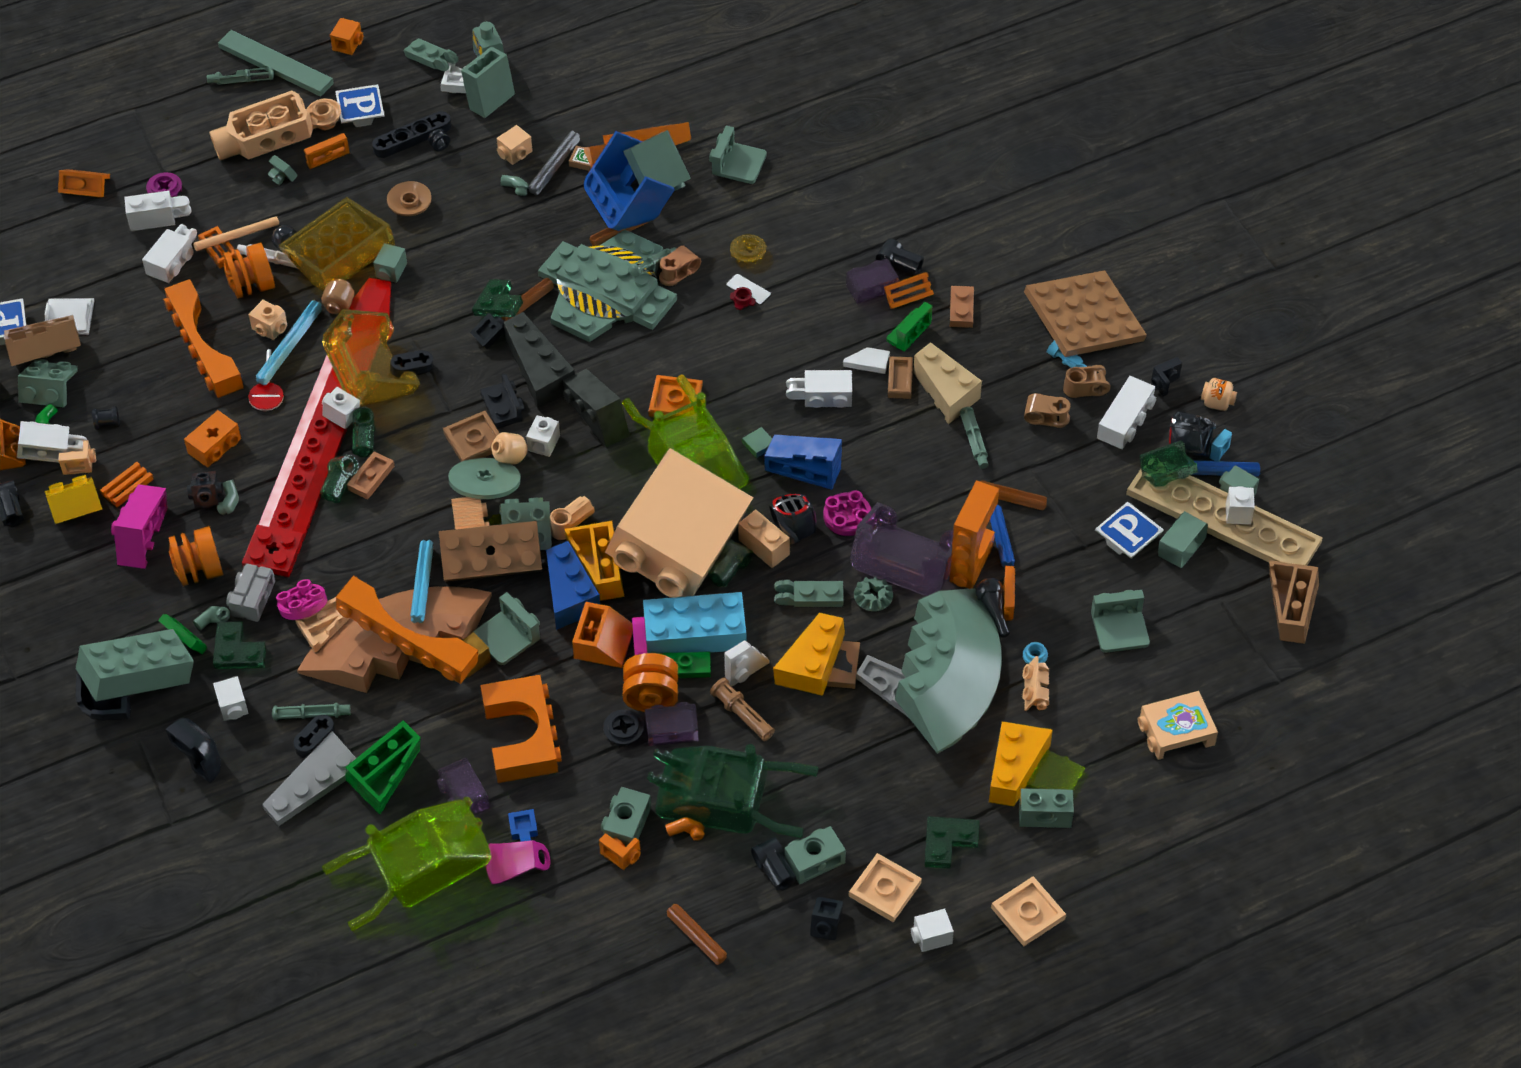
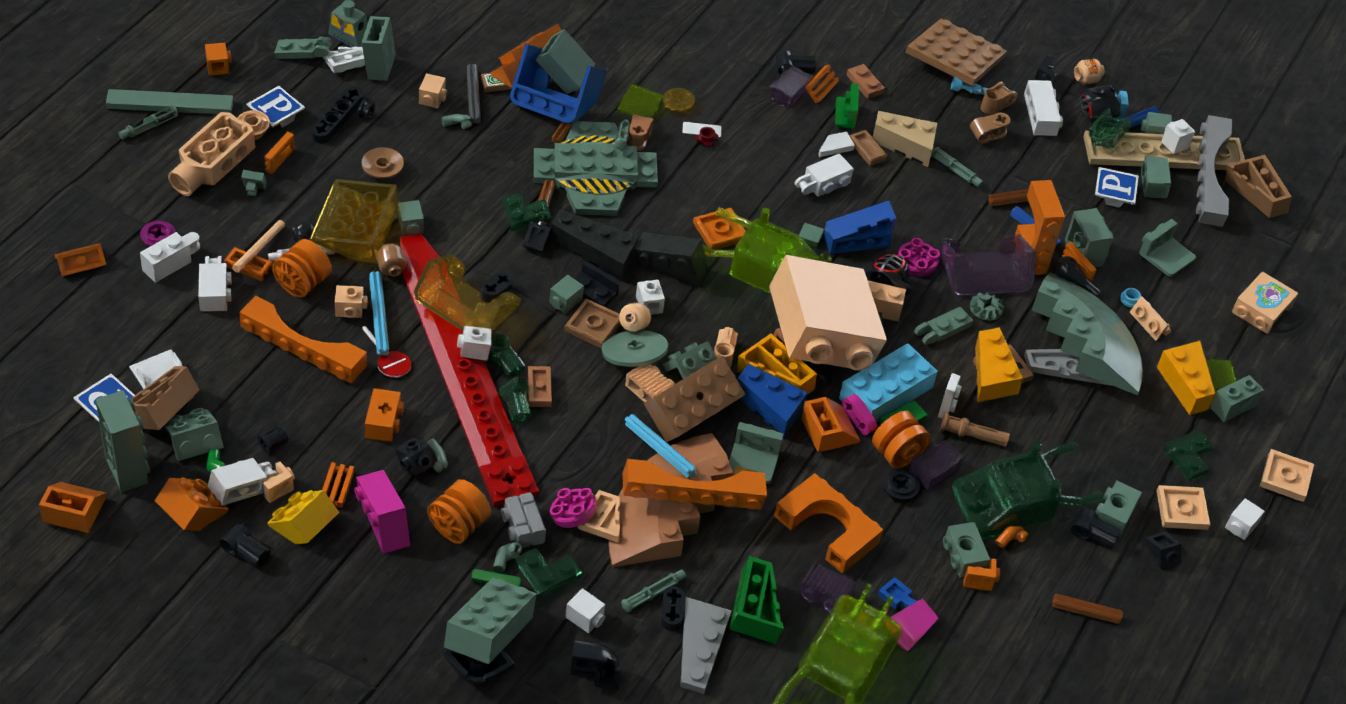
camera: 40 degrees left, 5 degrees down
sand green bracket [709,126,767,184] -> none
none -> sand green brick [549,275,584,314]
none -> clear neon green piece [618,84,663,118]
none -> sand green brick [1065,208,1113,267]
none -> light grey arch [1196,115,1232,227]

